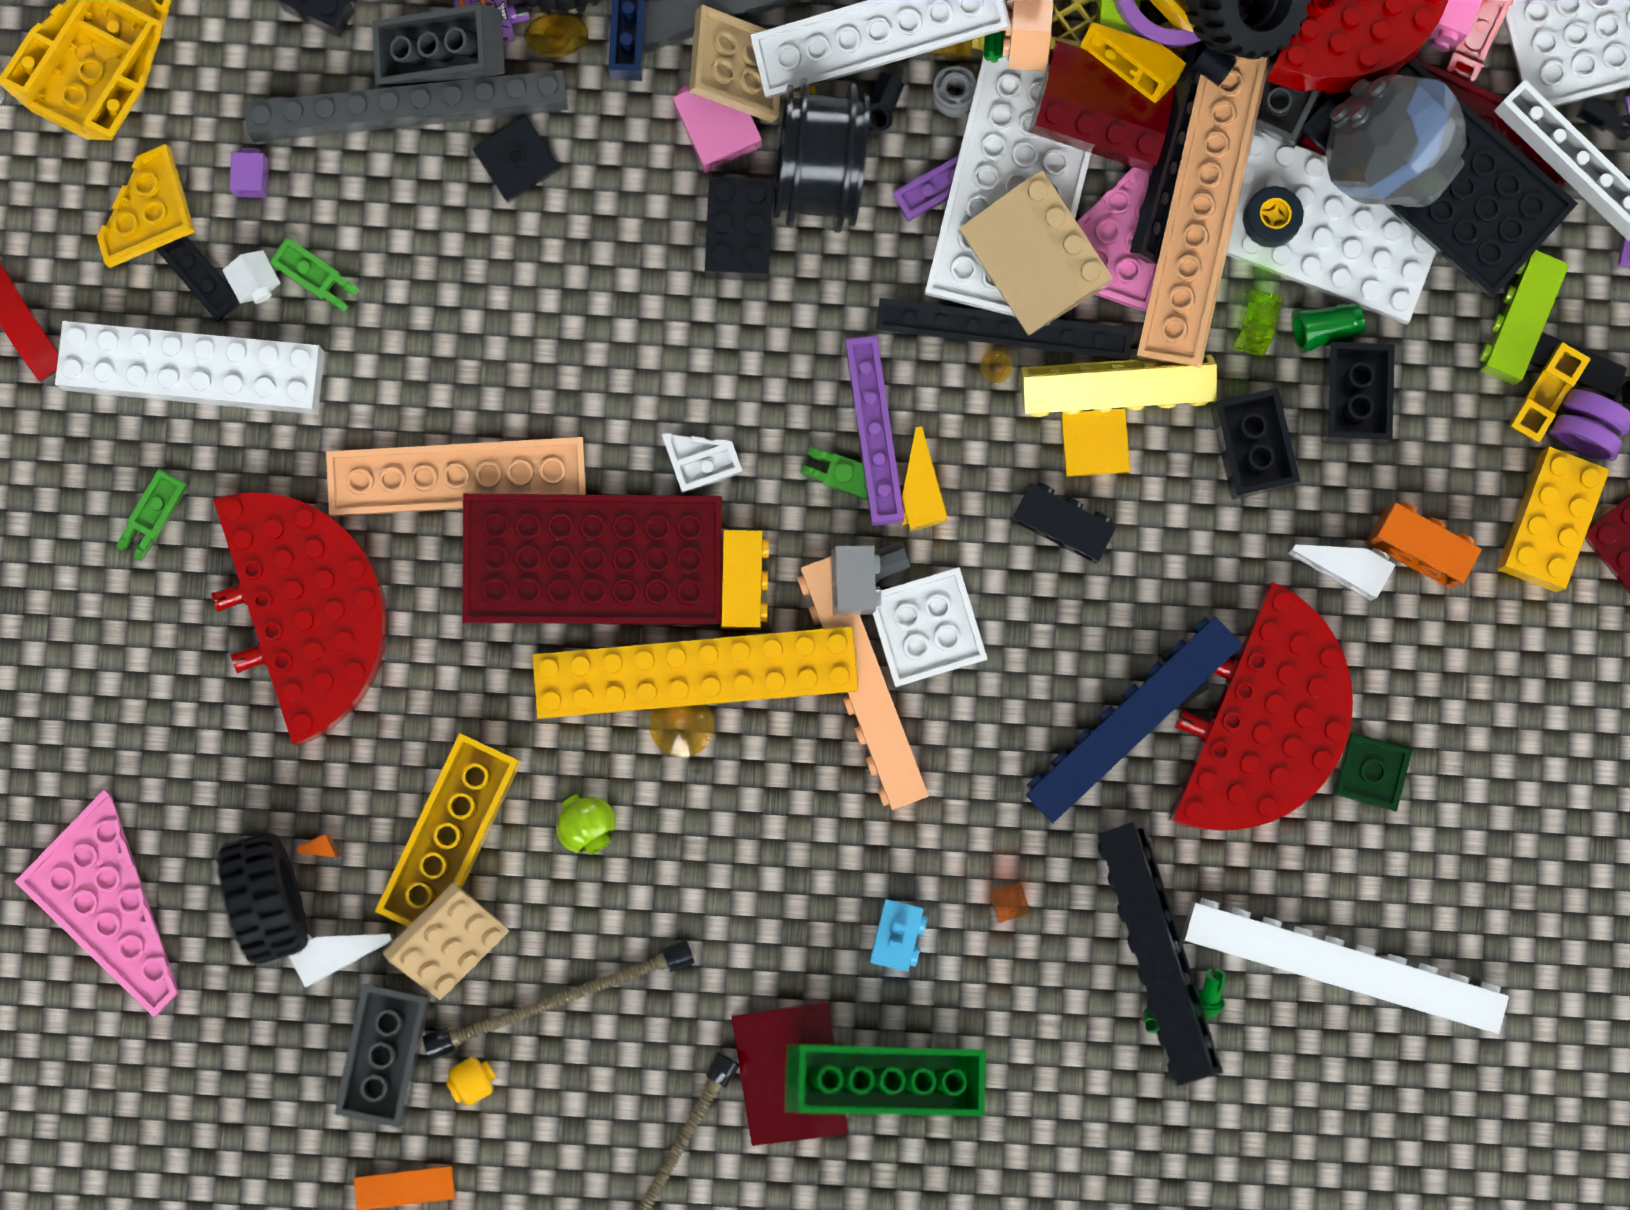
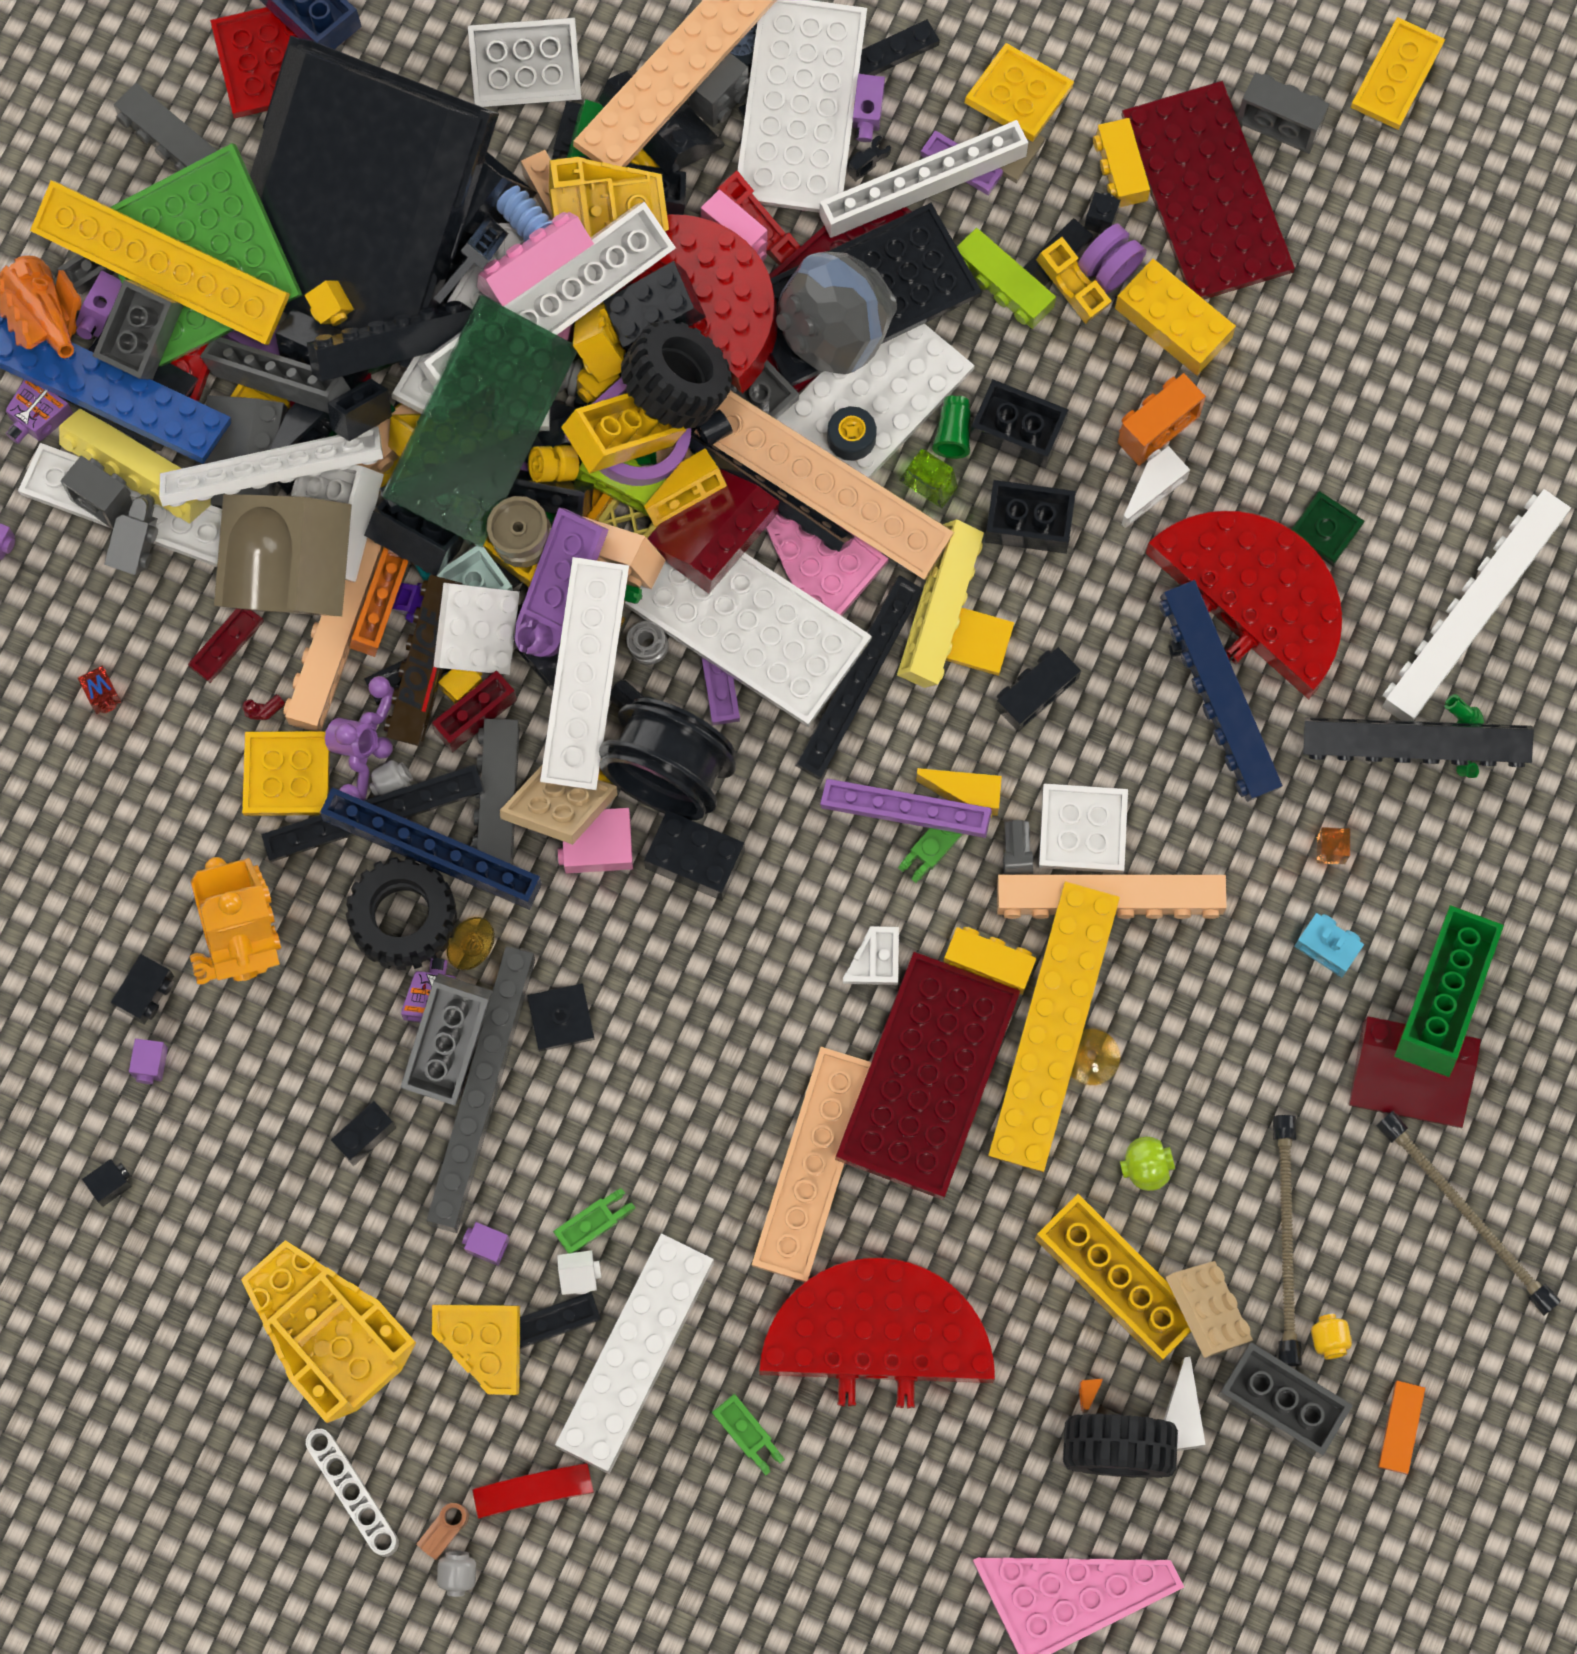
camera: 65 degrees left, 10 degrees down
light grey brick [831,546,881,615] -> none
tan slope [959,170,1113,336] -> none
clear yellow plate [980,351,1012,383] -> none

